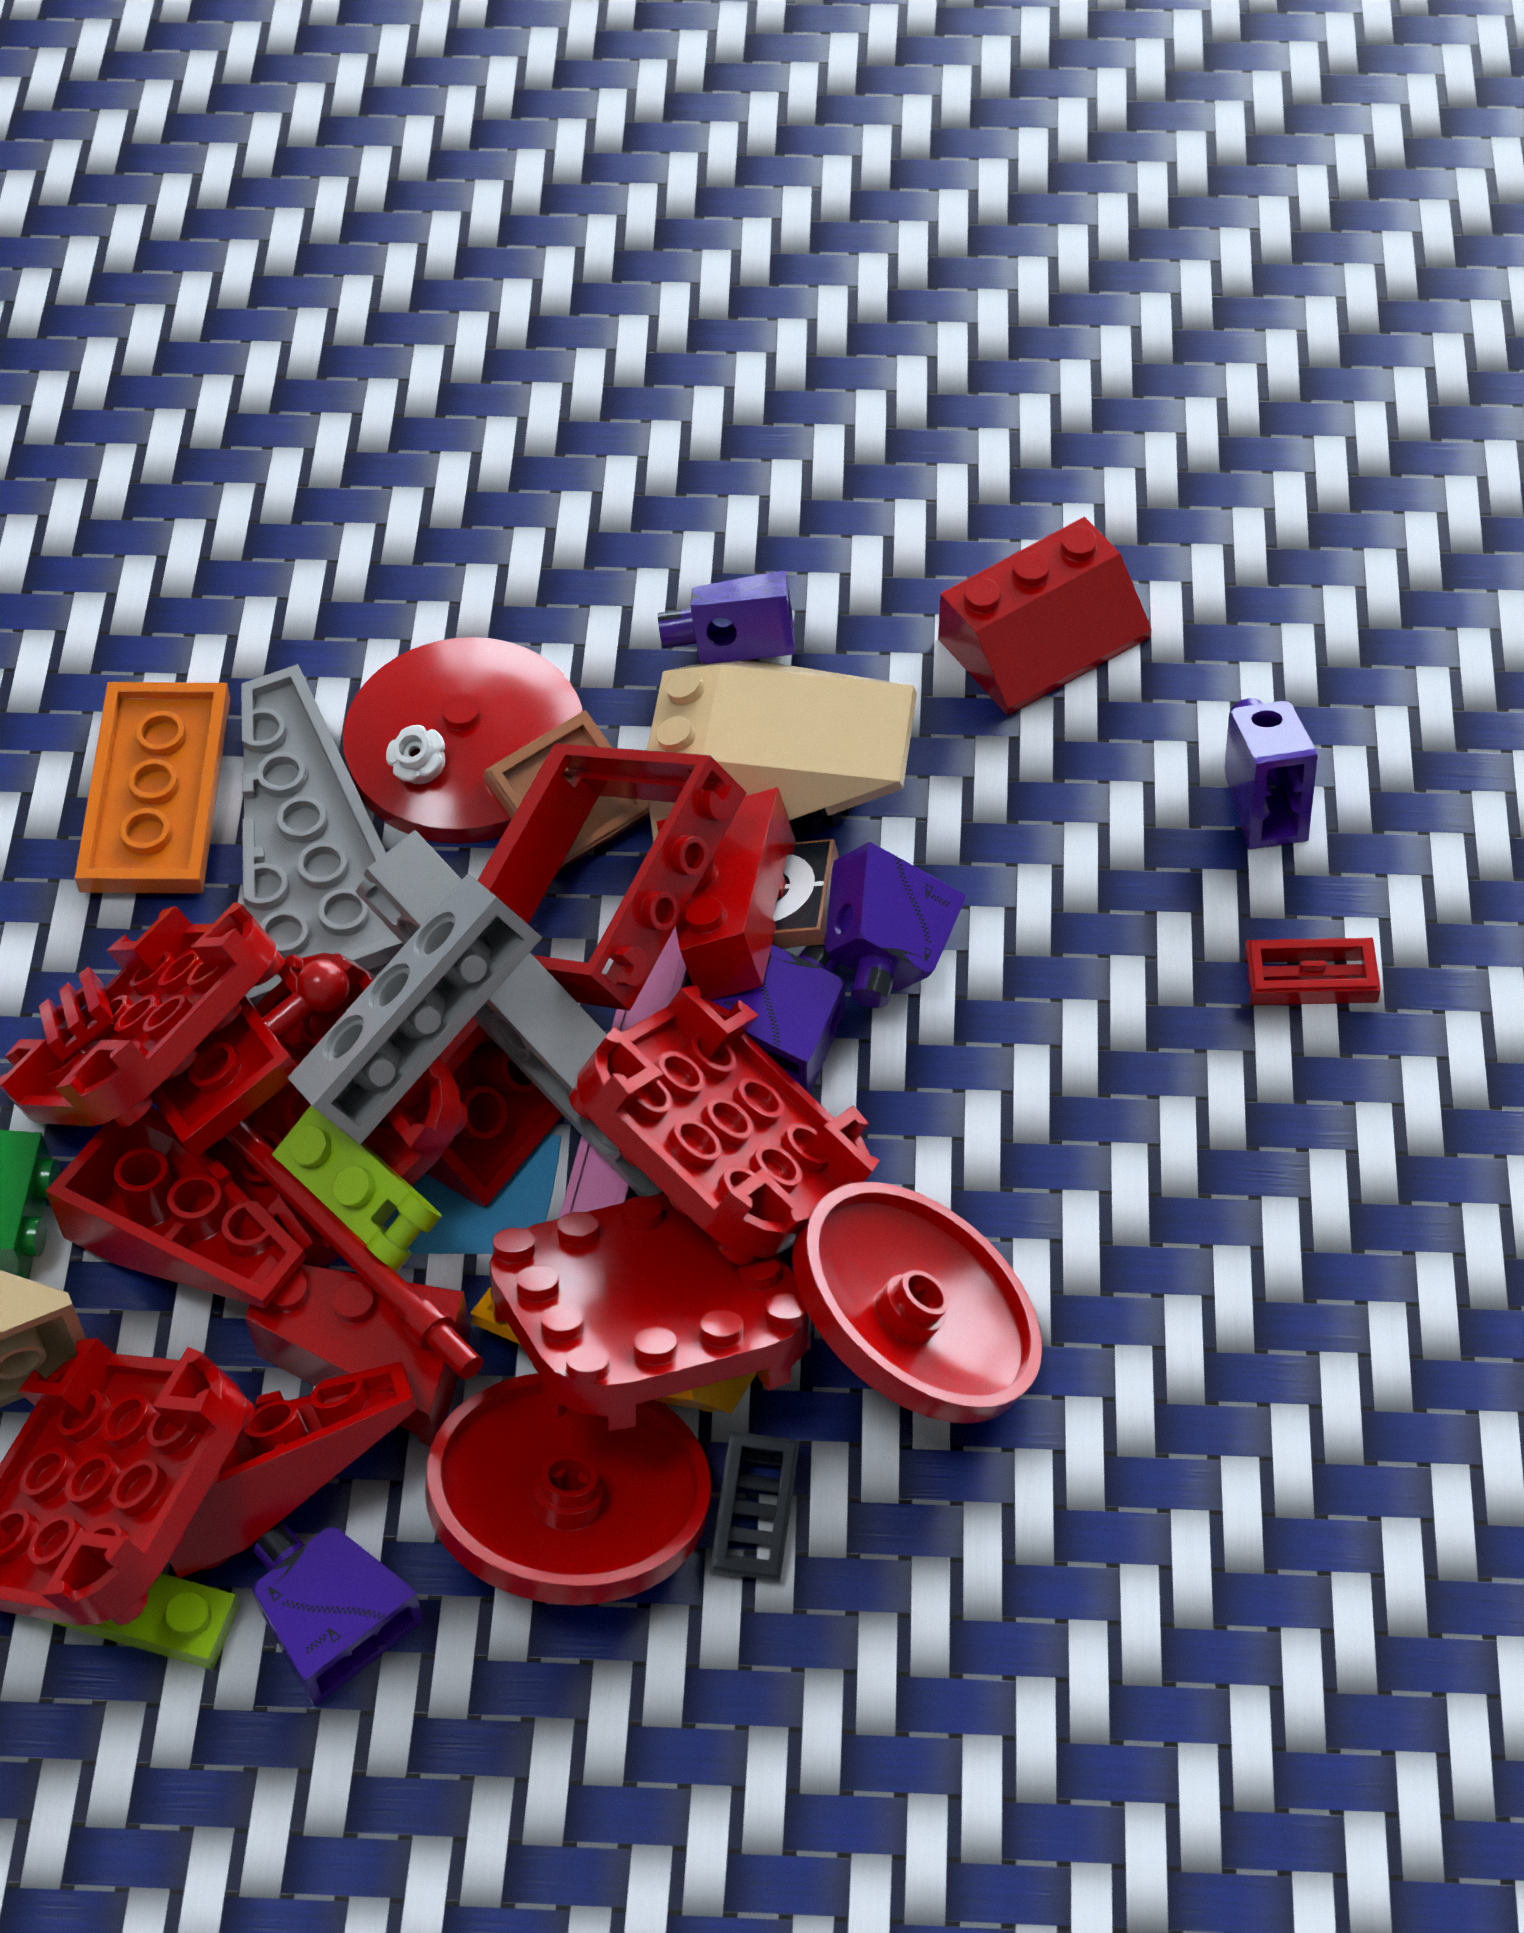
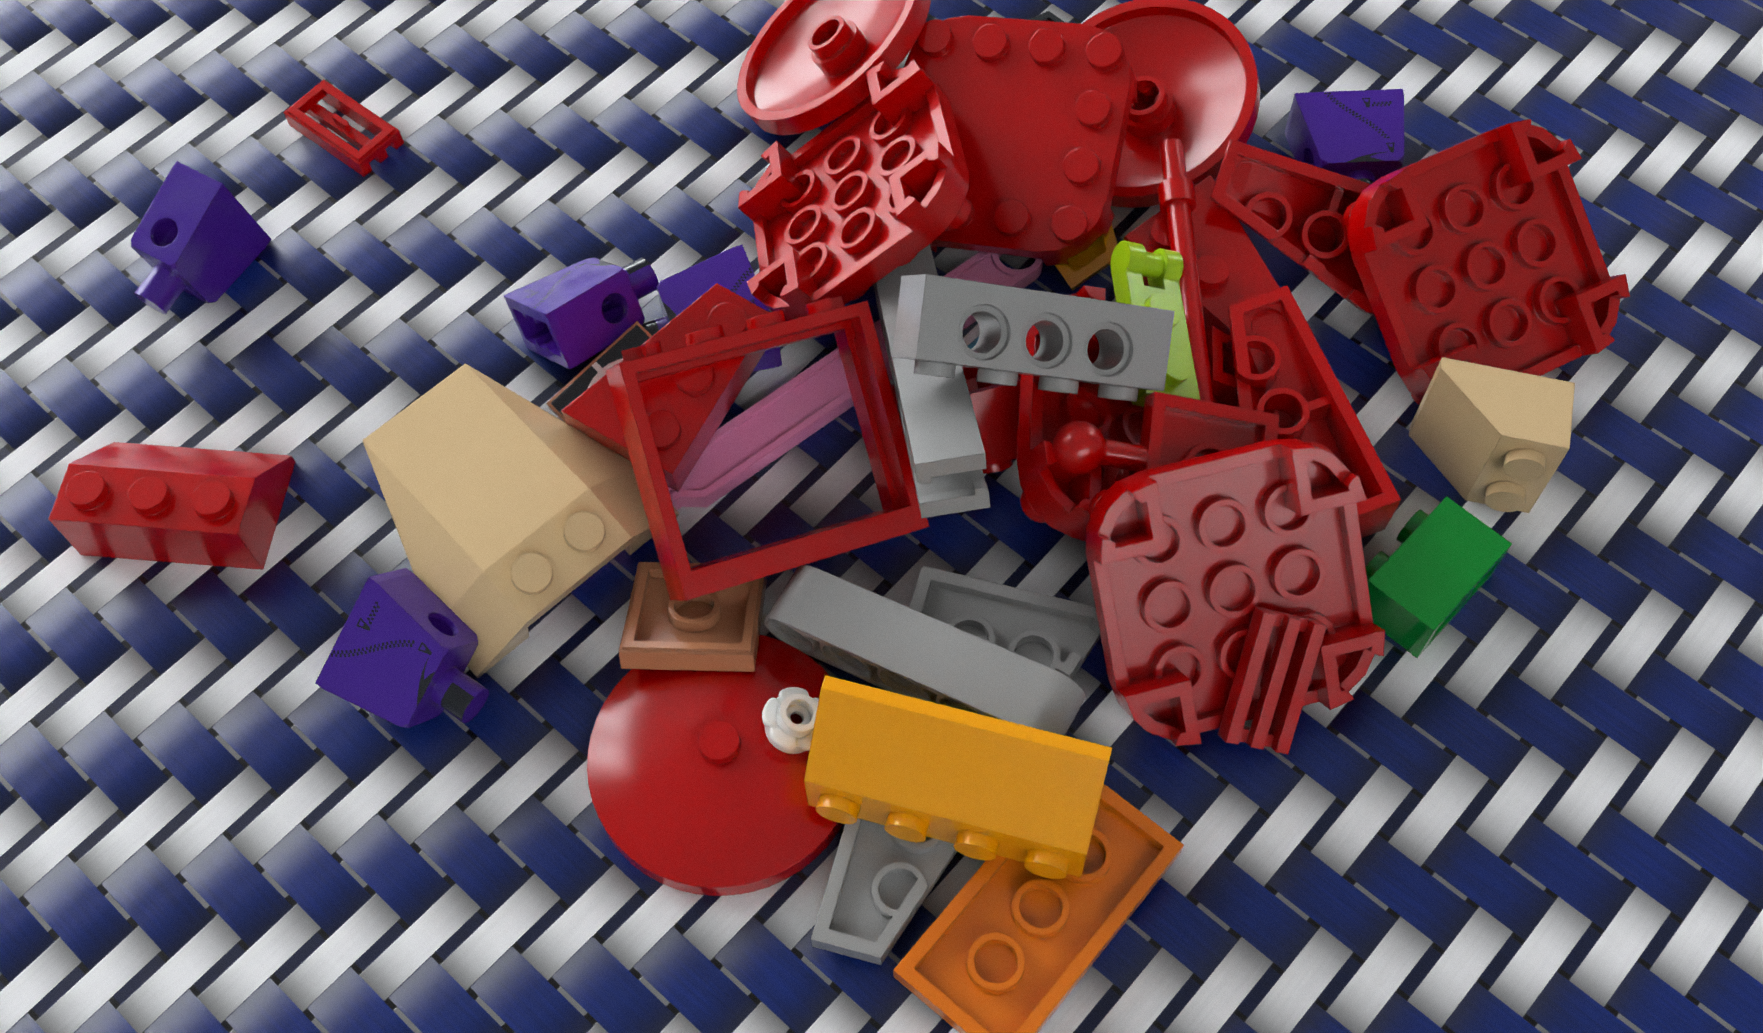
camera: 140 degrees left, 5 degrees up
none -> light grey beam [764,565,1086,736]
none -> light orange slope [804,675,1112,879]

